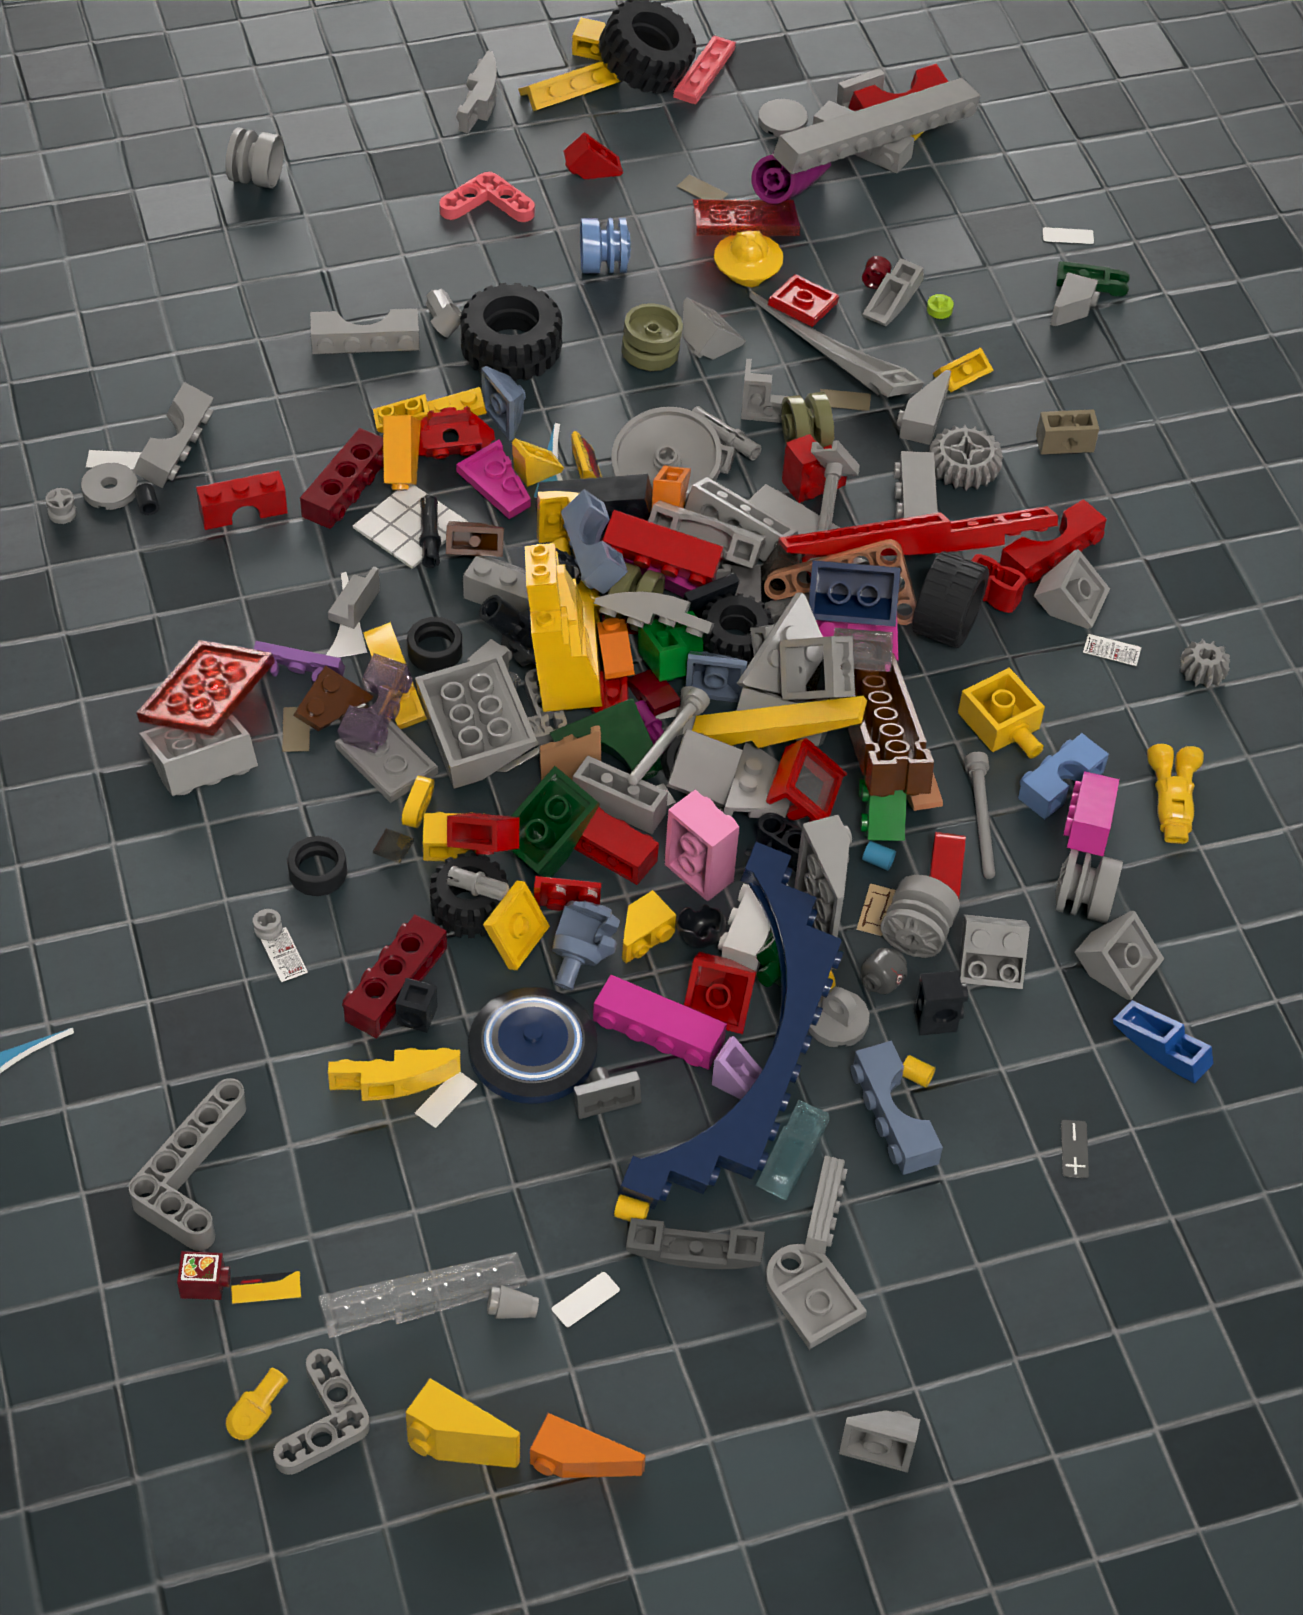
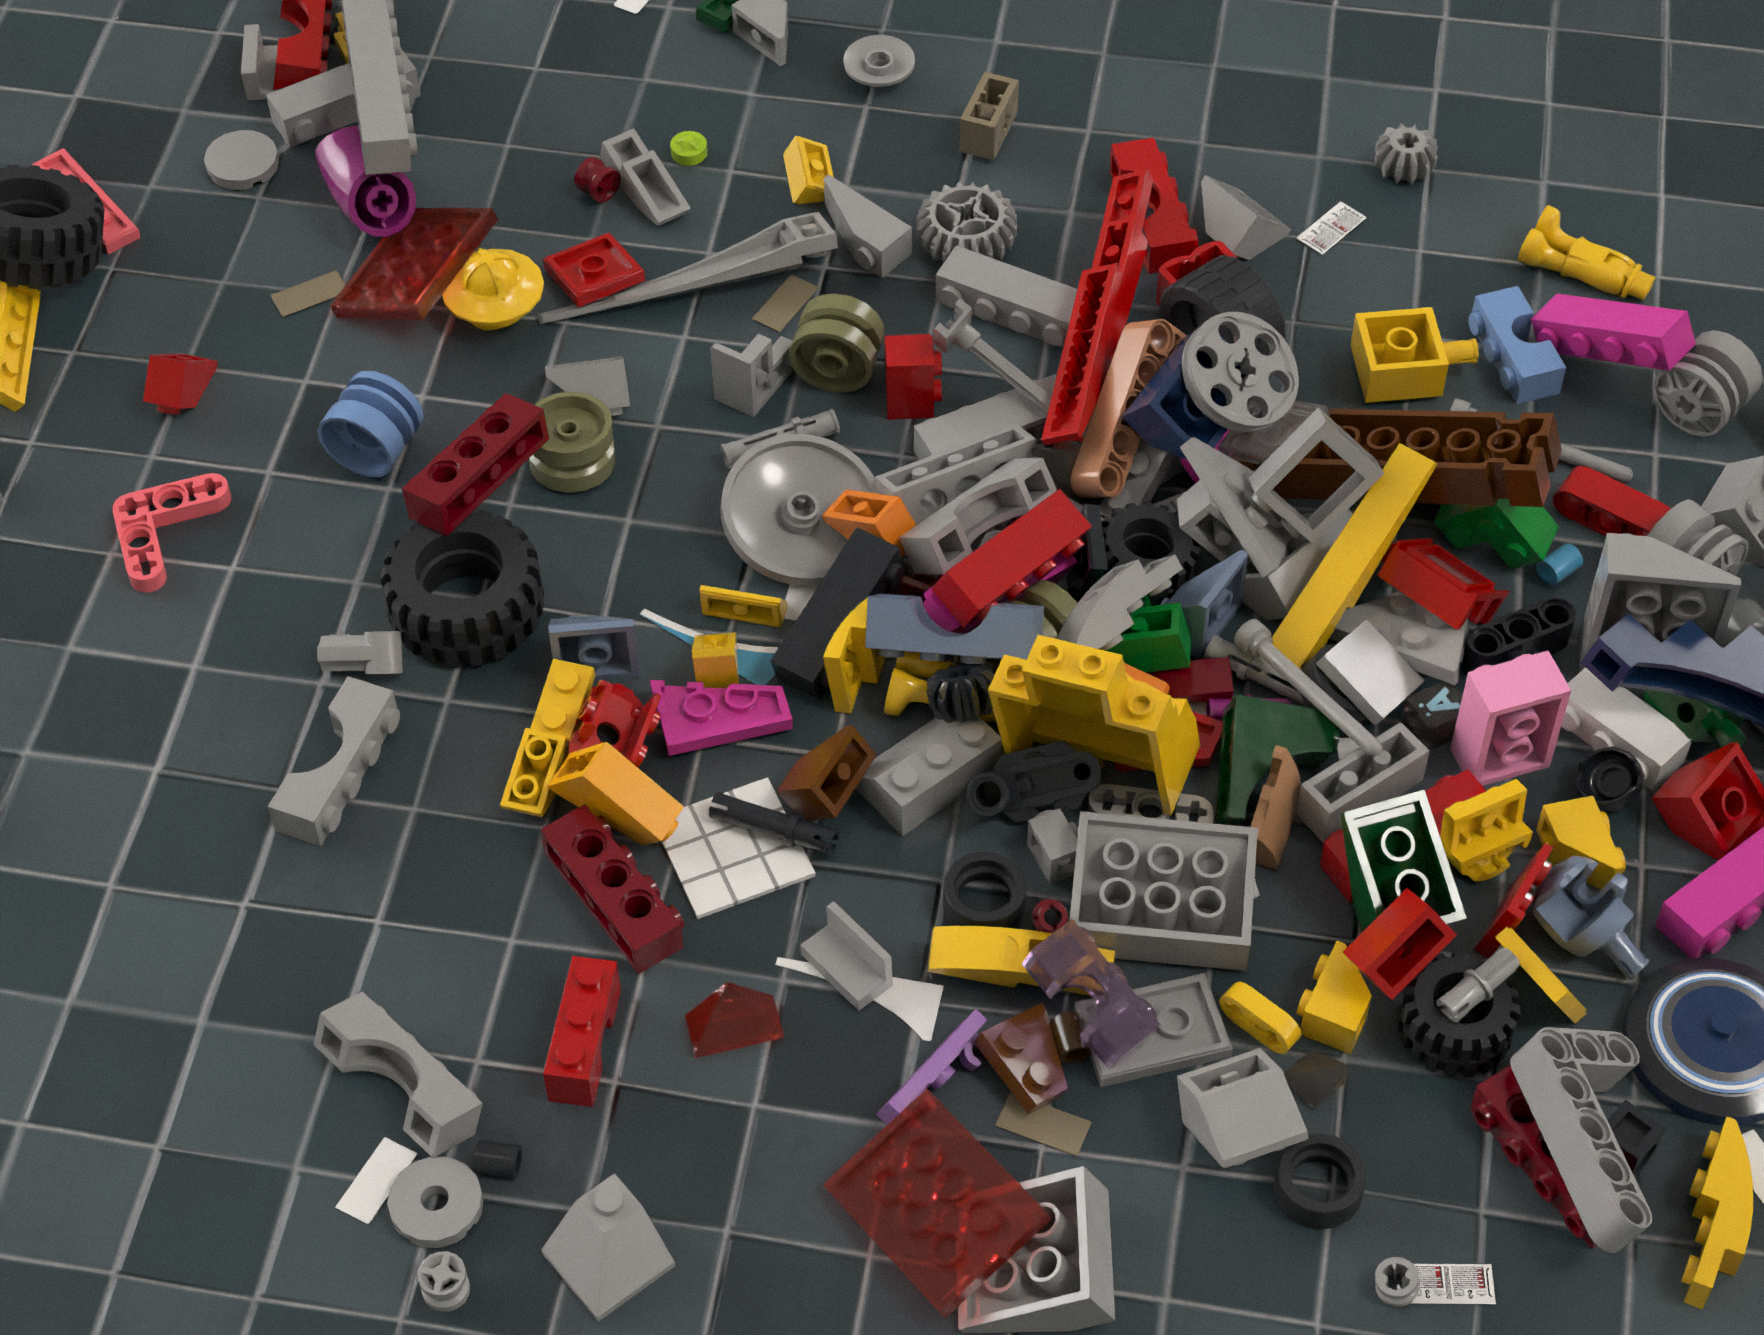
camera: 60 degrees left, 0 degrees up
none -> dark red brick [402,393,549,536]
none -> light grey slope [541,1173,675,1322]
none -> clear red slope [685,982,784,1058]
none -> light grey dish [843,35,915,87]
none -> dark red pin [1032,899,1068,934]
none -> light grey slope [1177,1048,1308,1169]
none -> light grey wedge [1182,312,1299,432]
none -> yellow slope [1440,779,1533,882]
none -> light grey beam [1510,1027,1652,1253]

